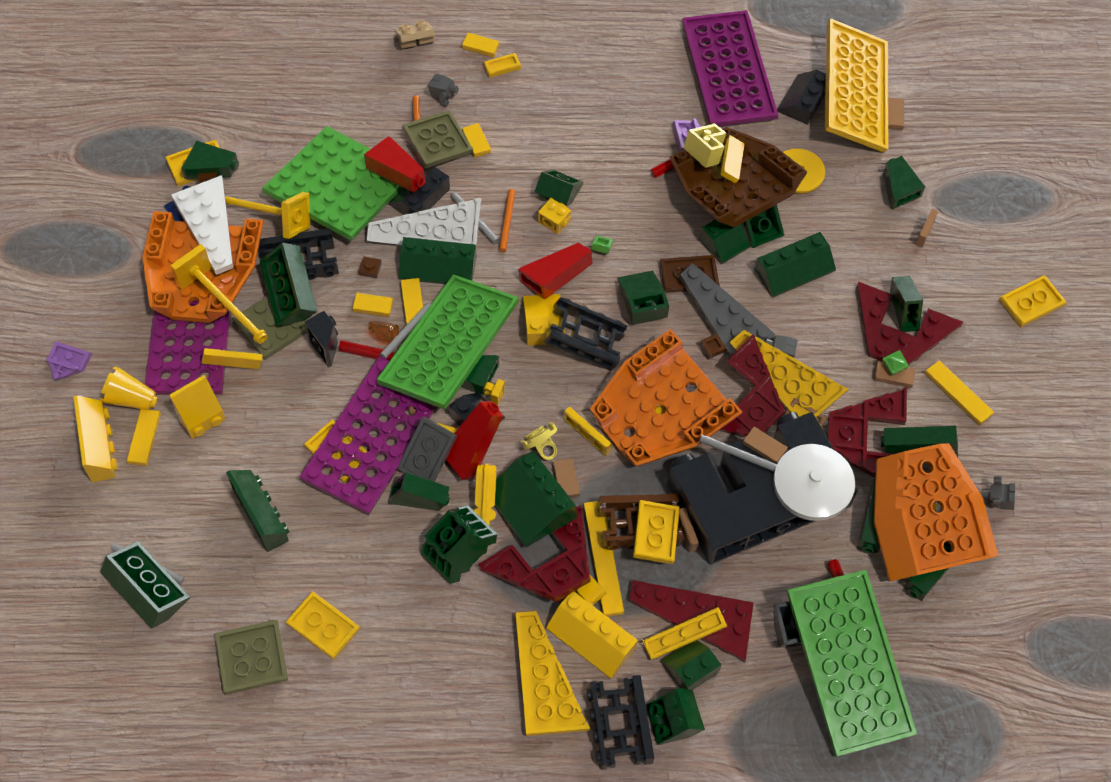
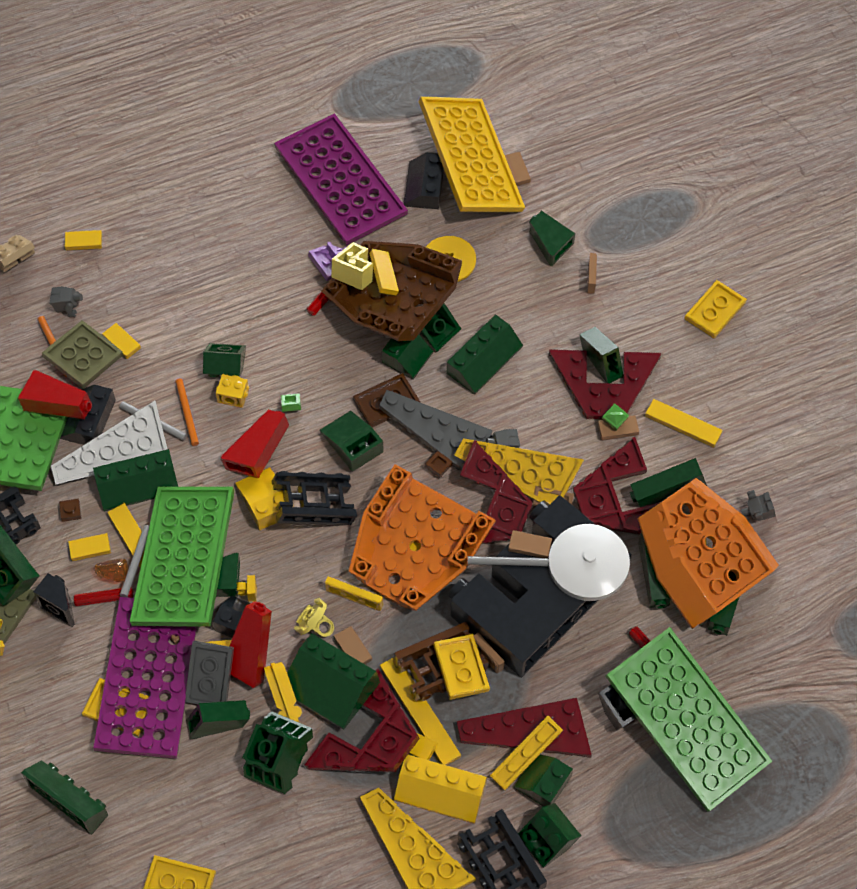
camera: 20 degrees left, 0 degrees up
yellow tile [483,53,521,78] -> none

